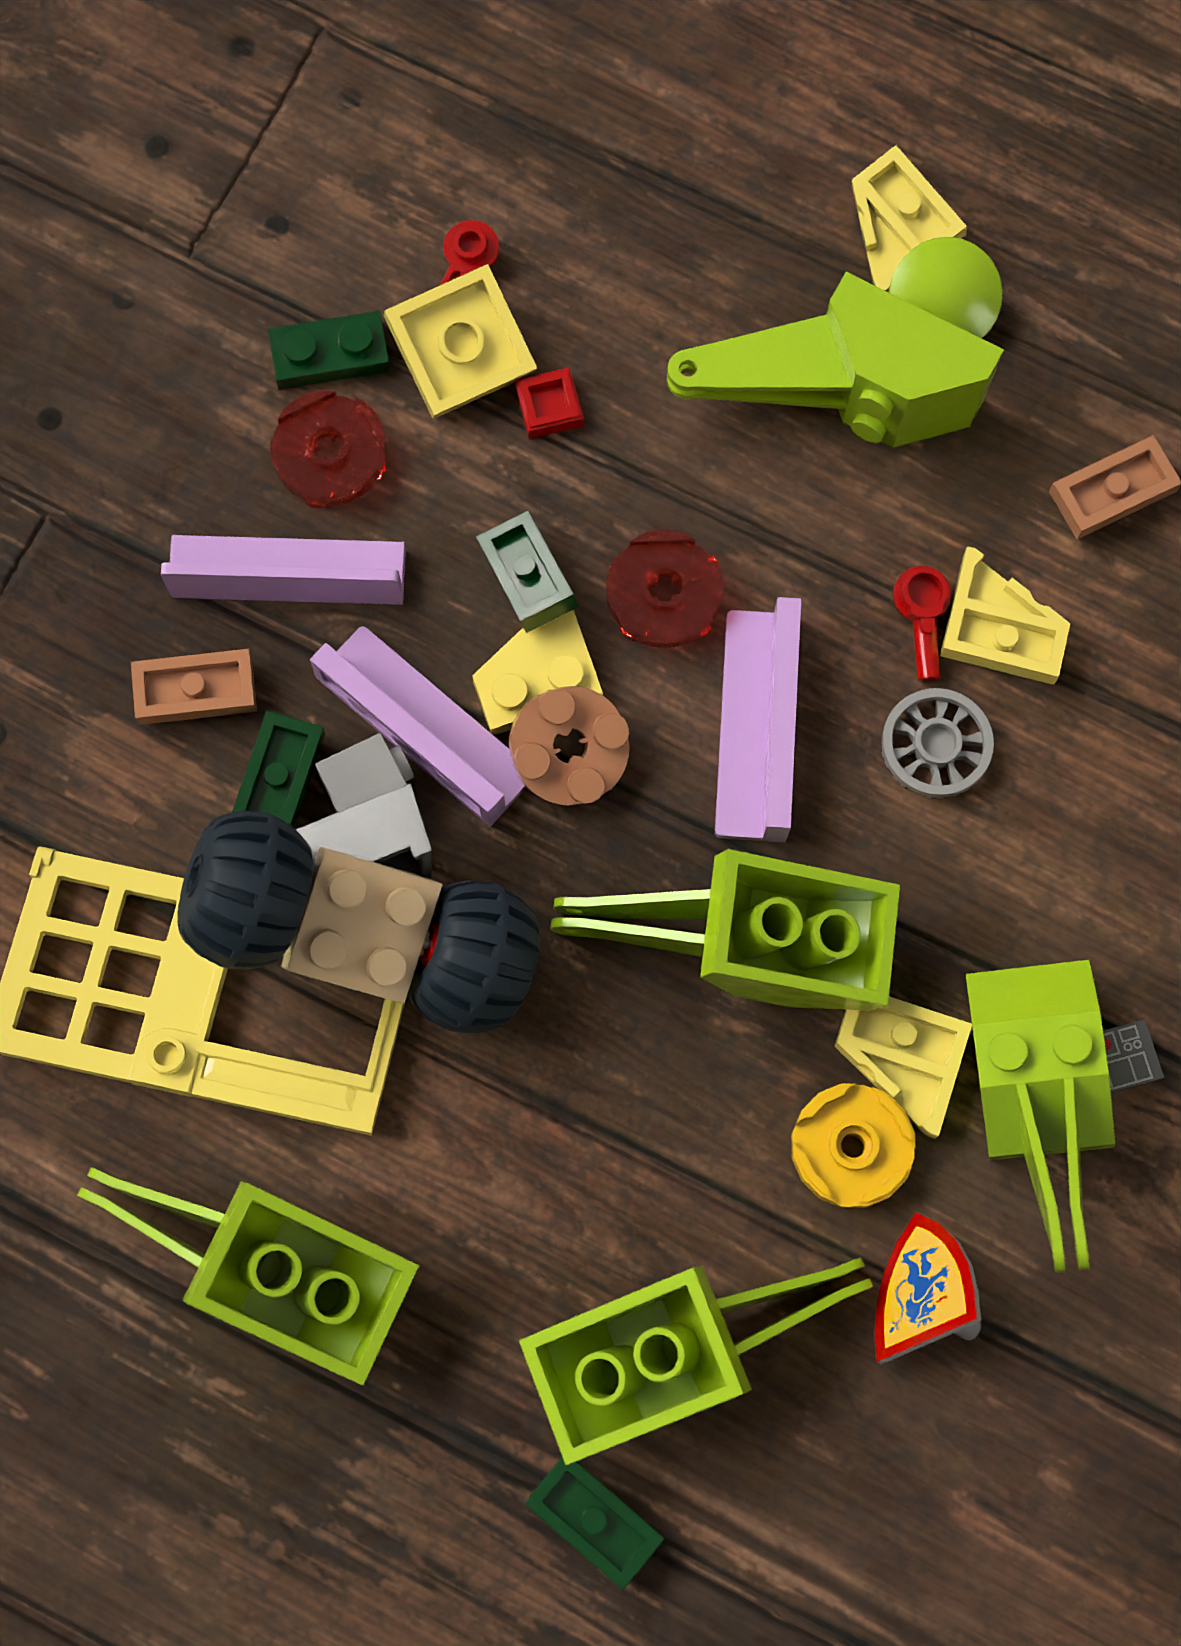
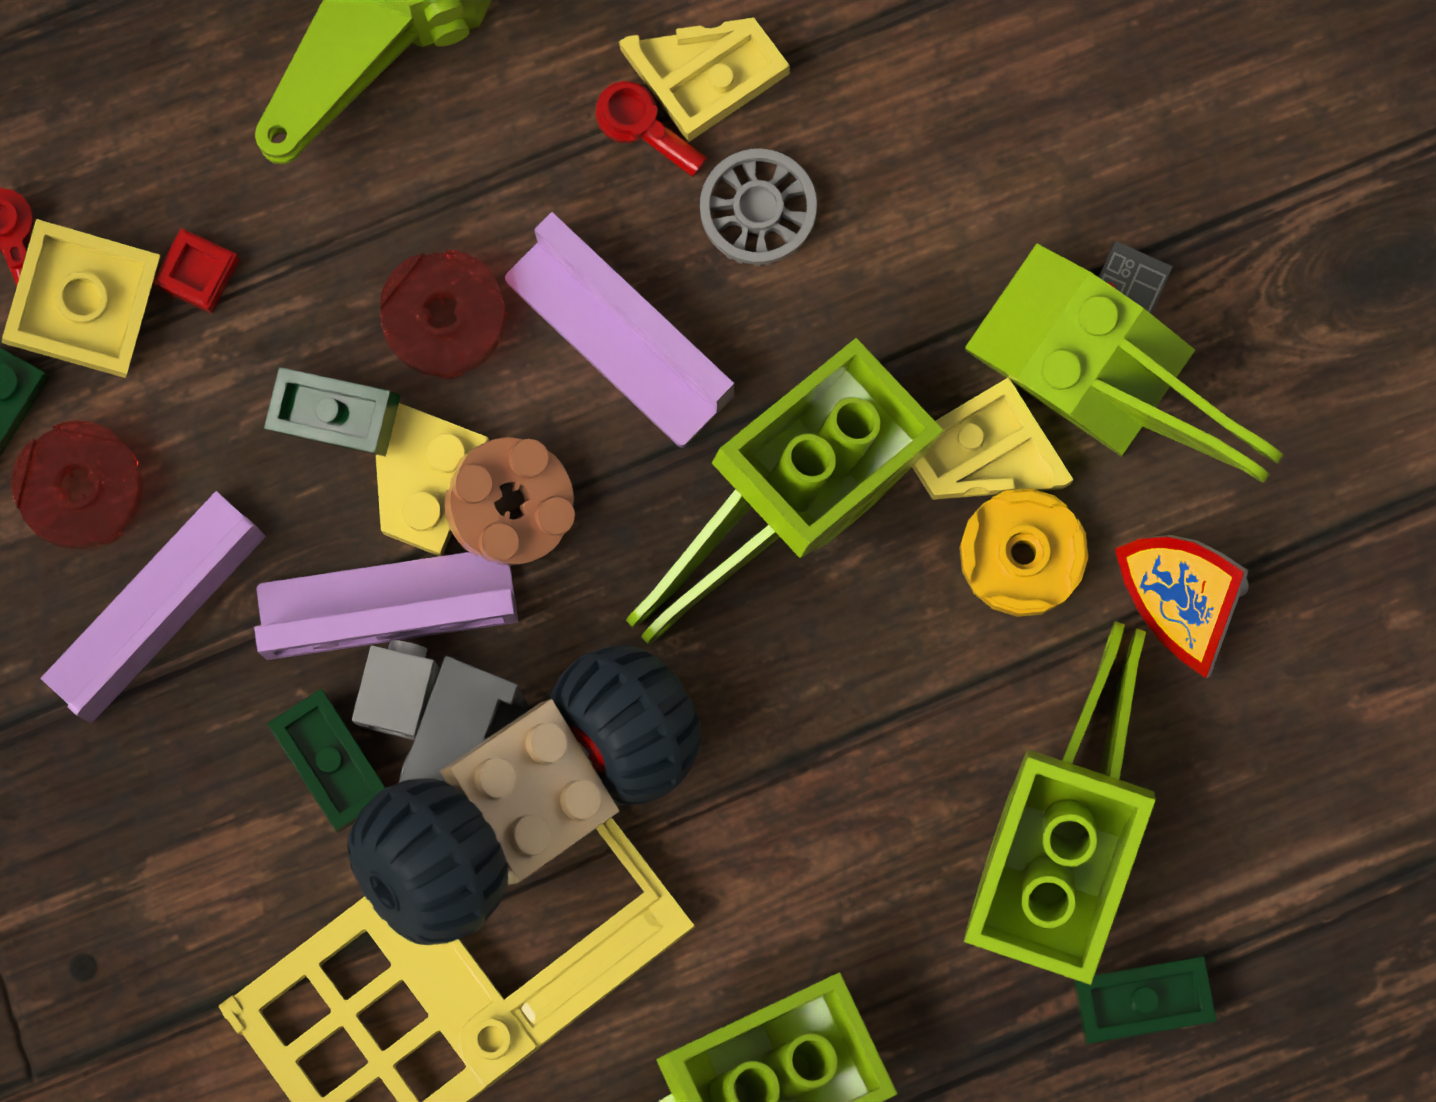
camera: 45 degrees left, 5 degrees up
nougat plate [131,649,257,725] -> none

